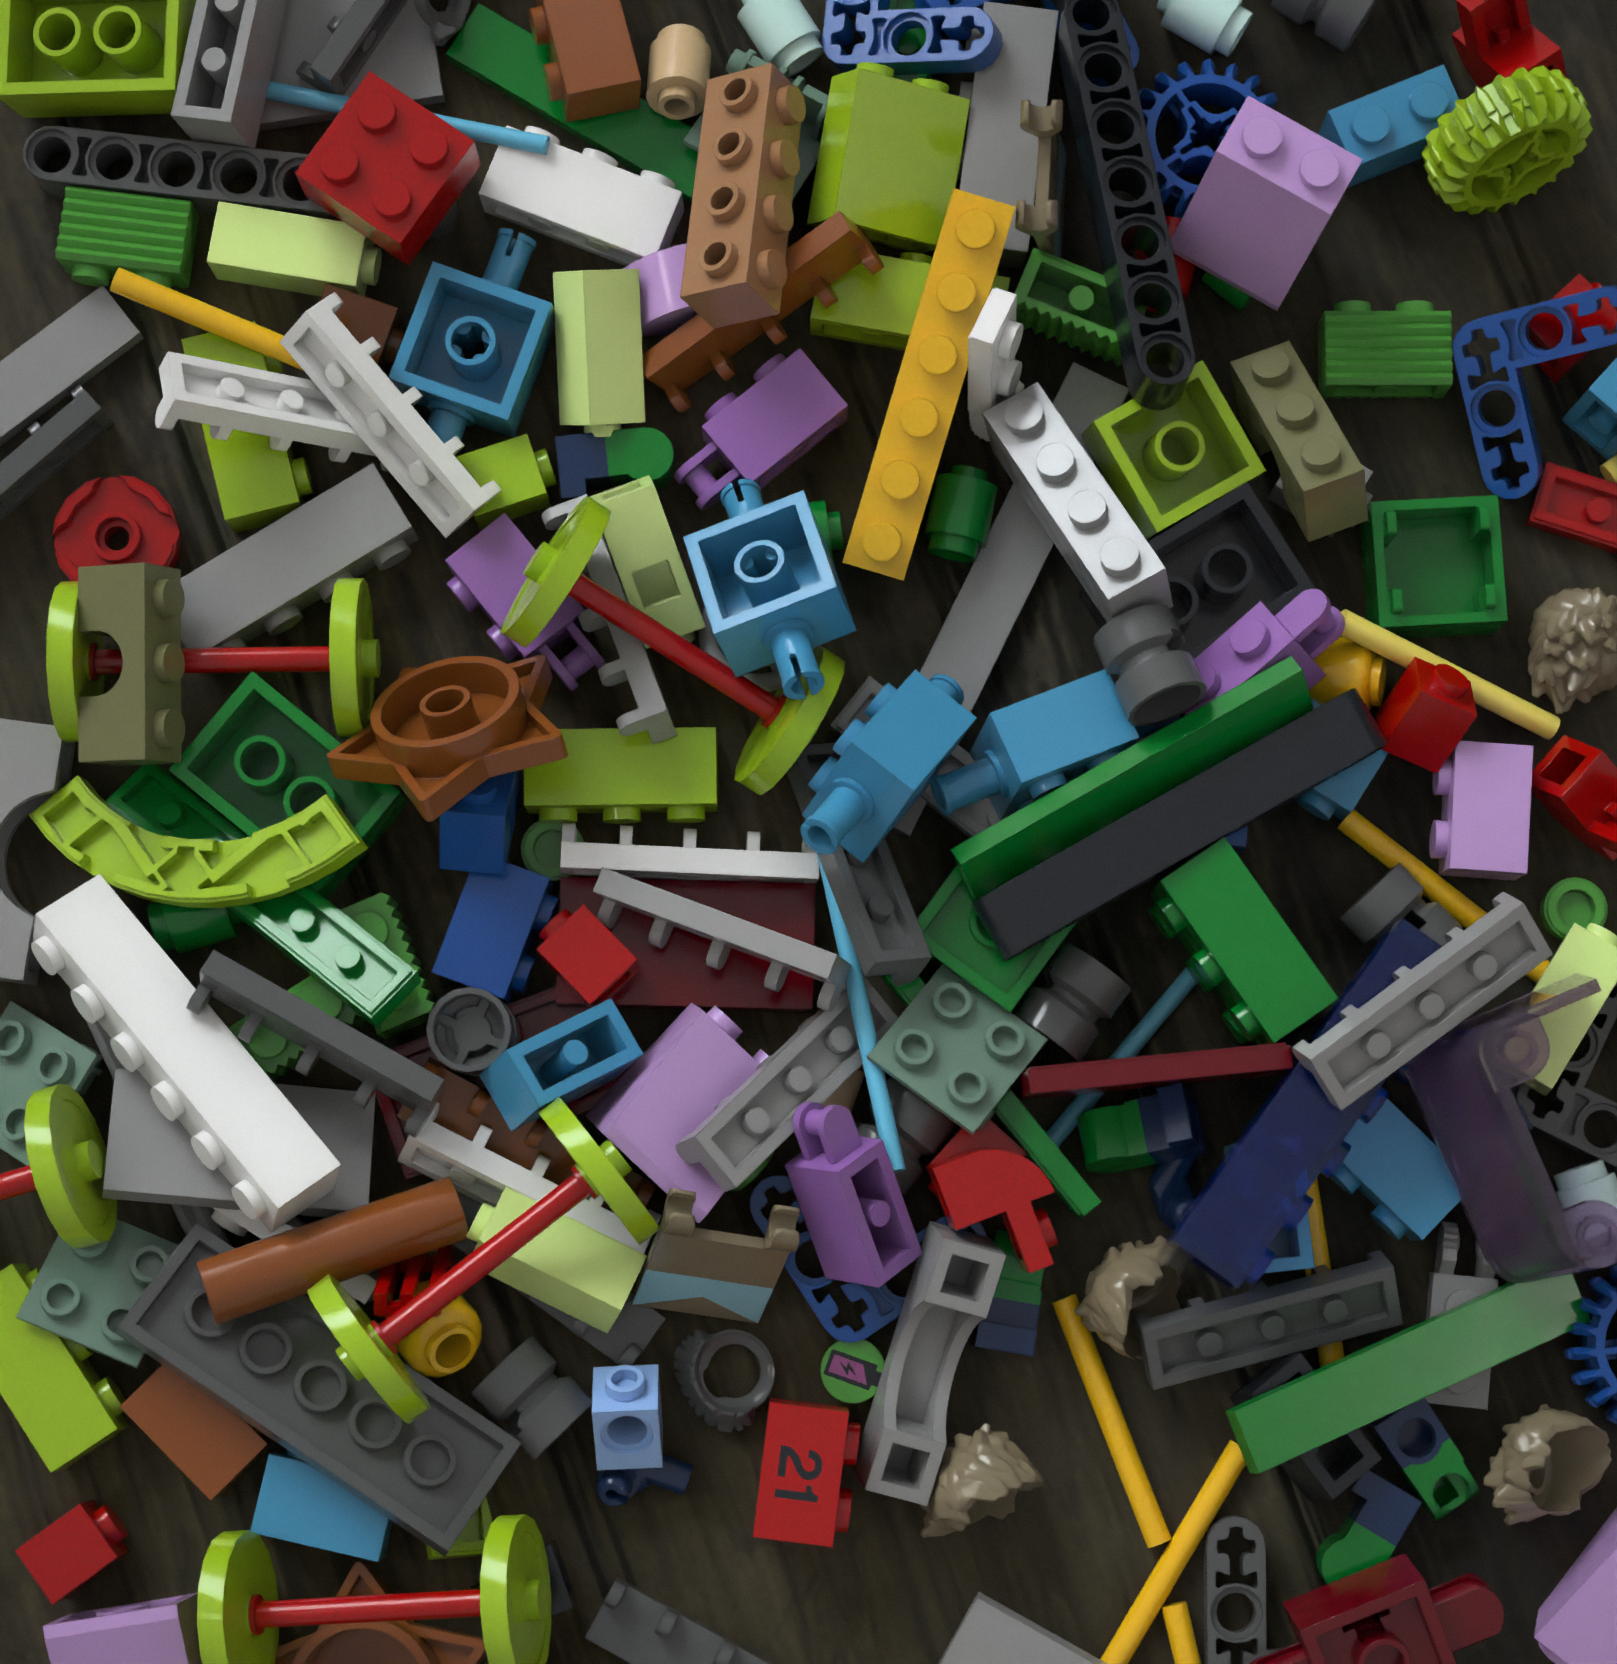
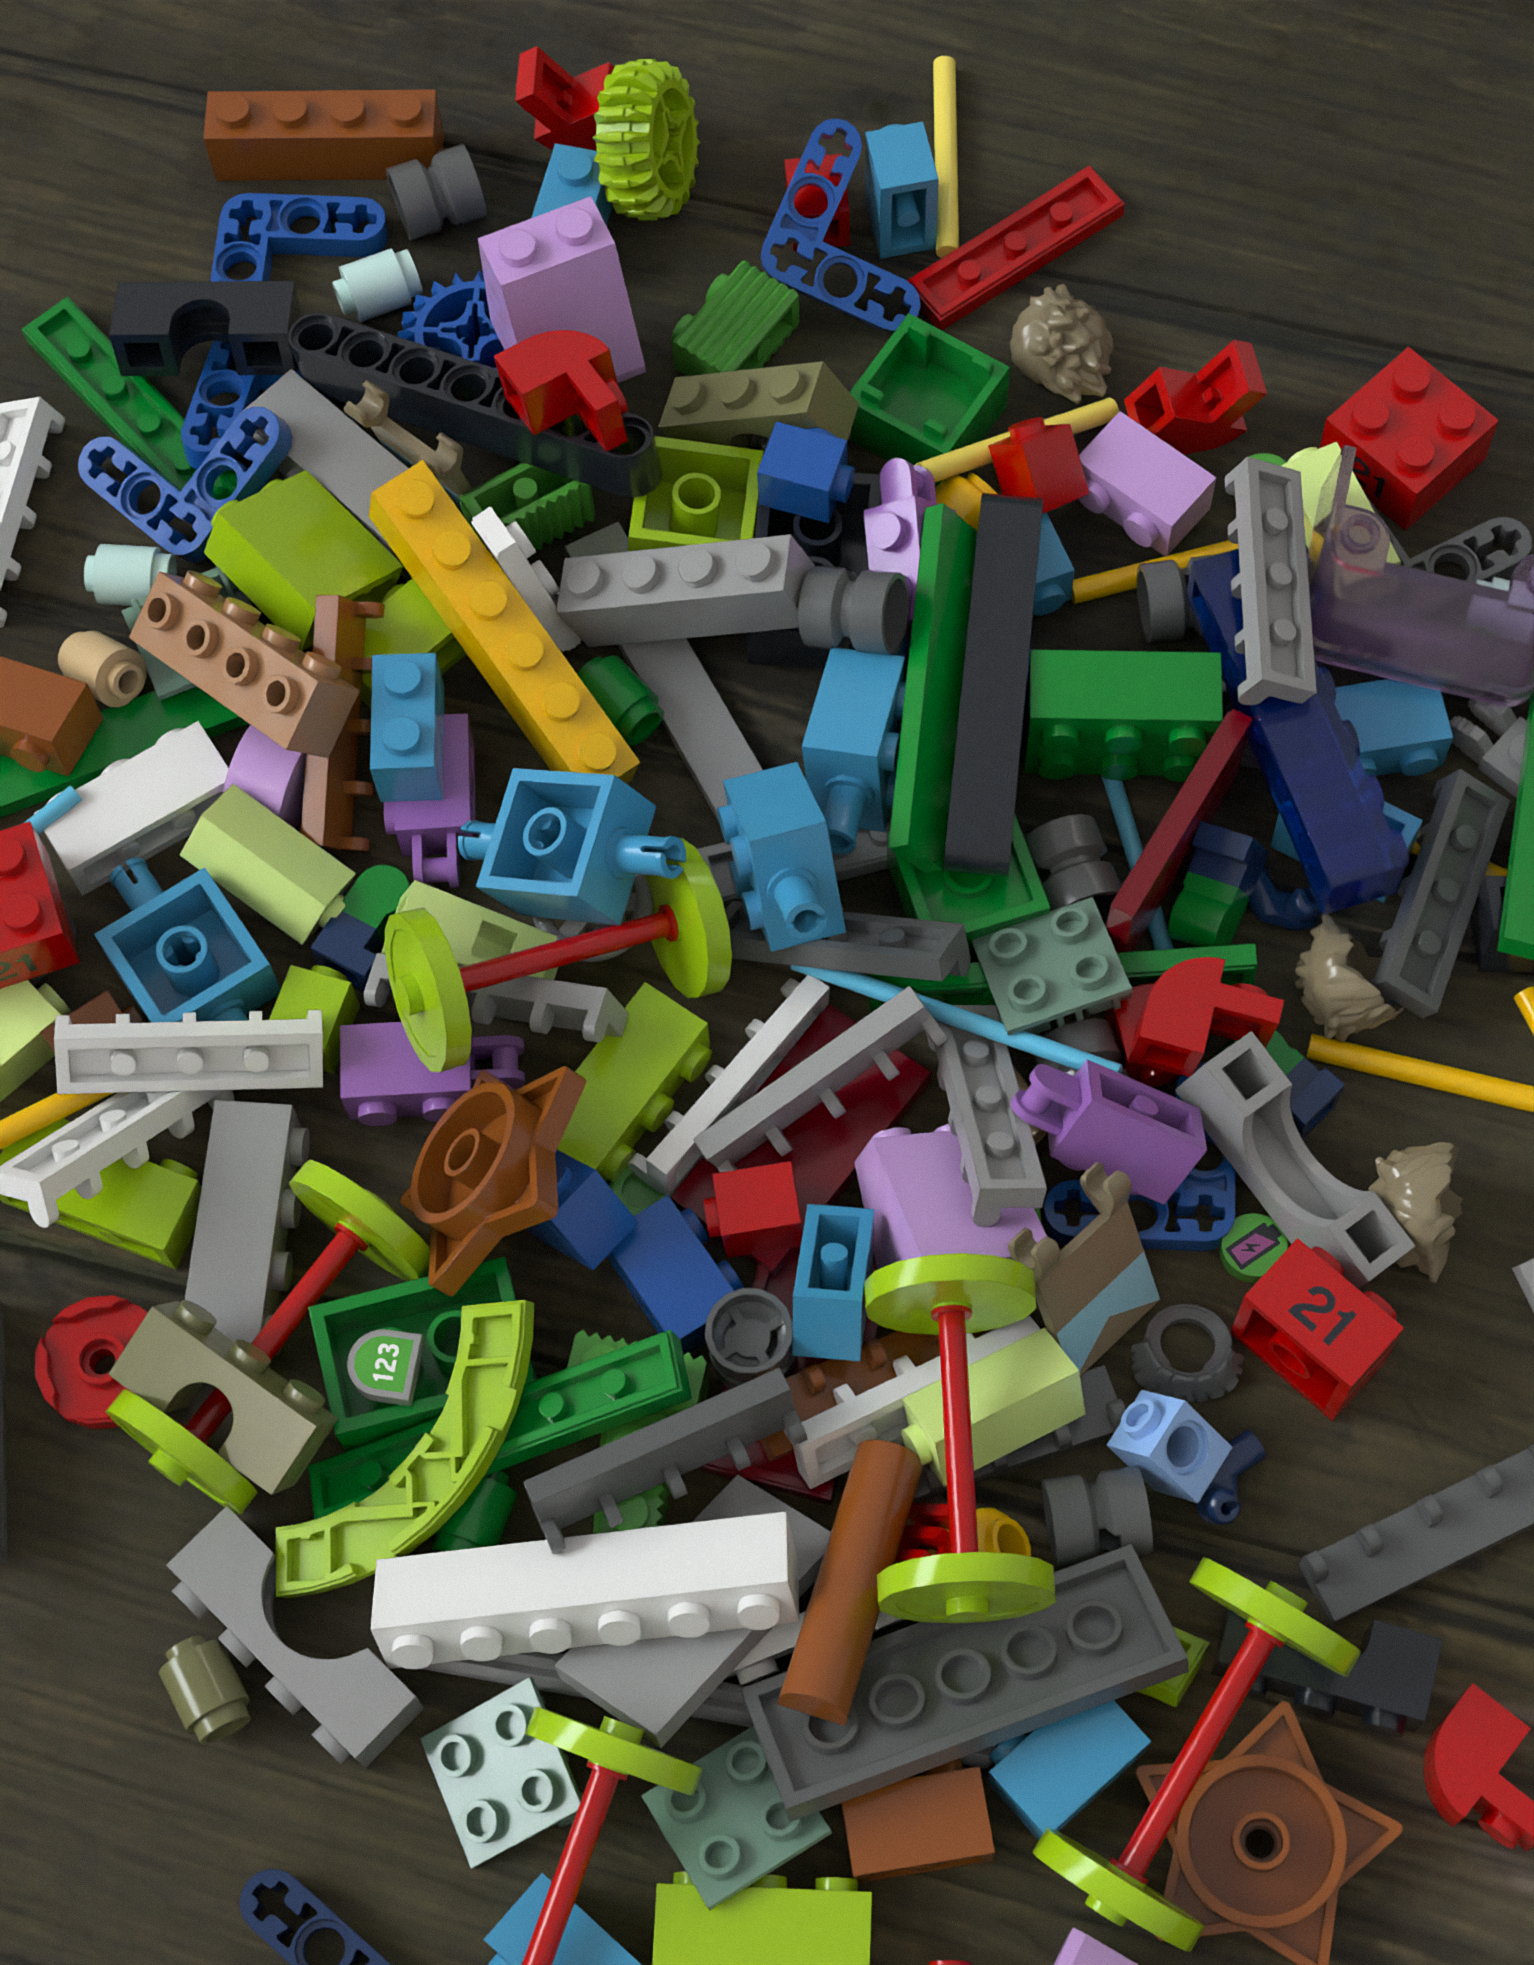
camera: 50 degrees left, 15 degrees down
none -> tile [347,1329,425,1407]
none -> dark azure brick [370,653,445,802]
none -> red brick [494,330,628,452]
none -> blue brick [757,421,855,523]

